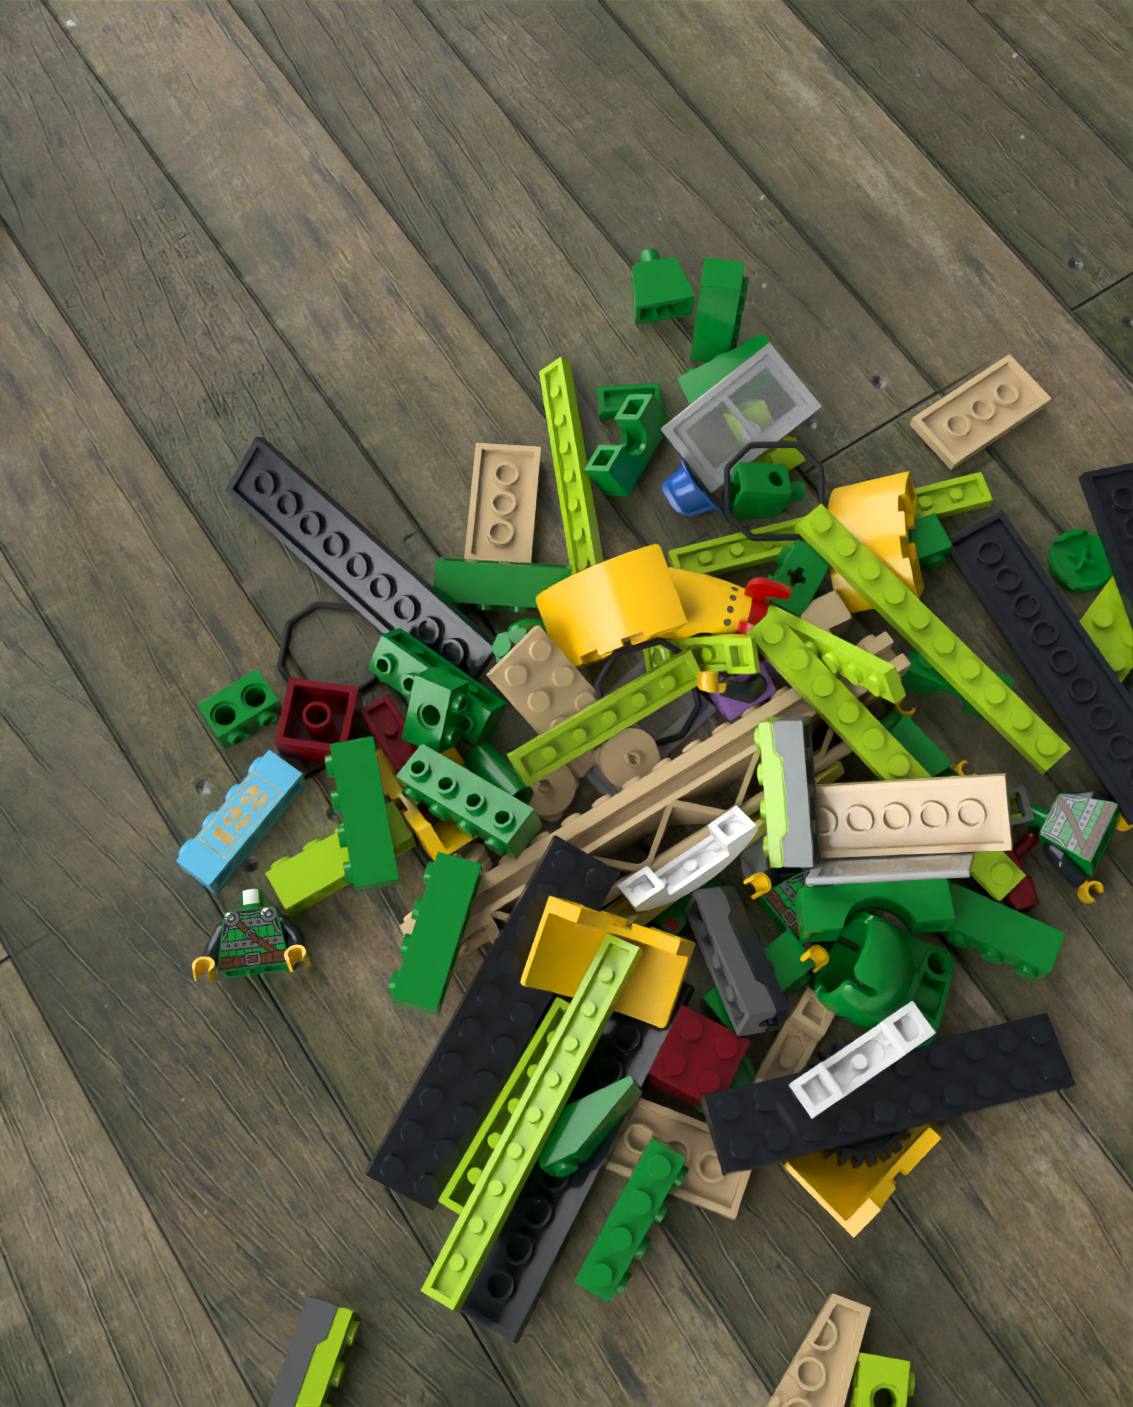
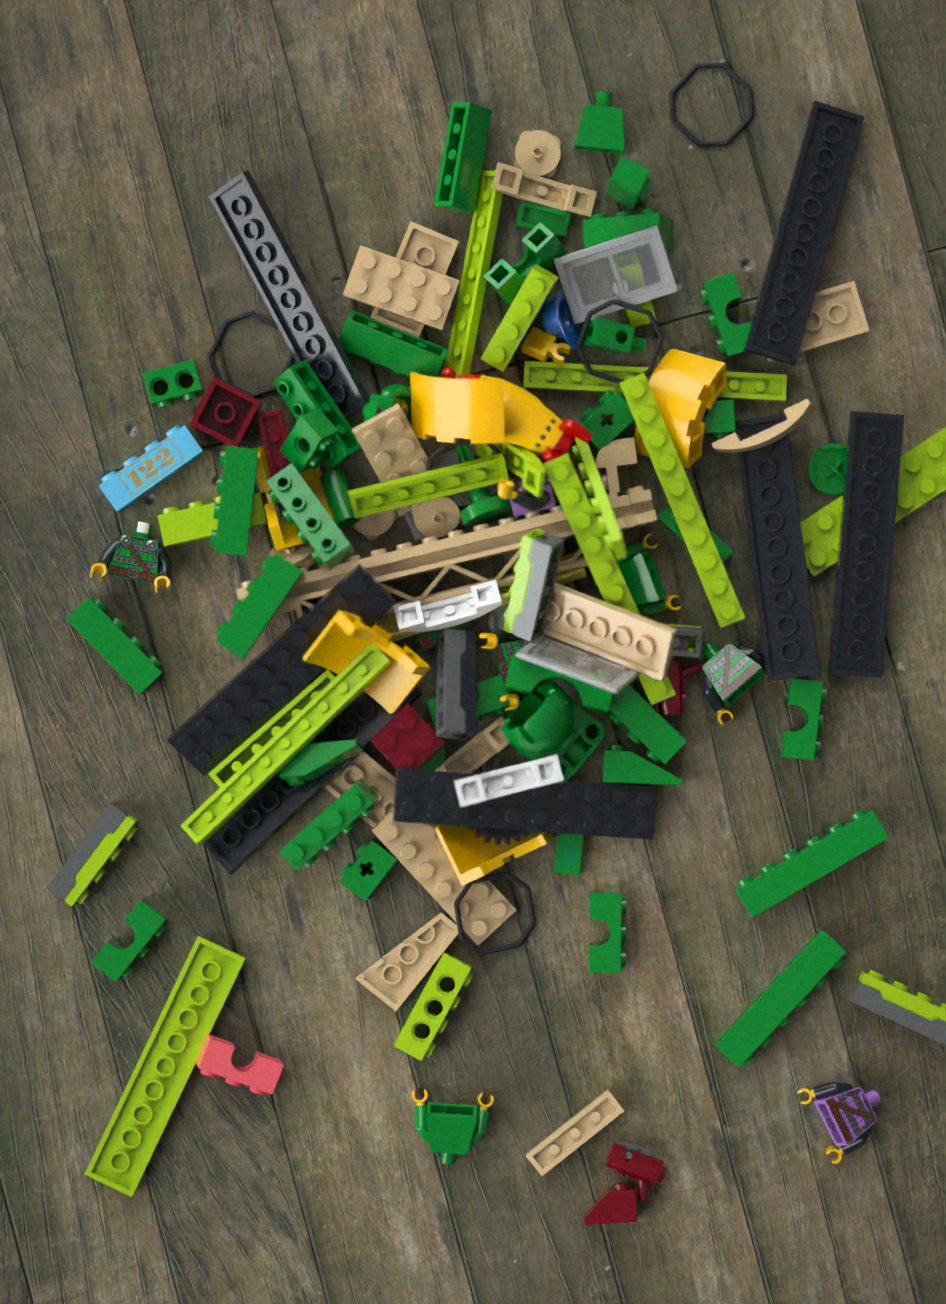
camera: 20 degrees right, 20 degrees up
none -> green brick [66,597,164,695]
none -> green brick [340,839,397,901]
none -> tan plate [343,245,460,331]
none -> tan plate [371,809,516,946]
none -> green brick [434,102,492,213]
none -> black piece [454,871,536,955]
none -> green piece [455,444,513,529]
none -> lime brick [481,264,559,372]
none -> tan slope [491,162,597,217]
none -> tan piece [515,130,561,178]
none -> yellow plate [521,327,571,366]
none -> green tile [553,833,584,875]
none -> green arch [588,892,626,973]
none -> green slope [602,745,682,785]
none -> black piece [669,63,754,147]
none -> green arch [699,272,751,359]
none -> tan slope [711,399,813,453]
none -> black plate [743,101,864,366]

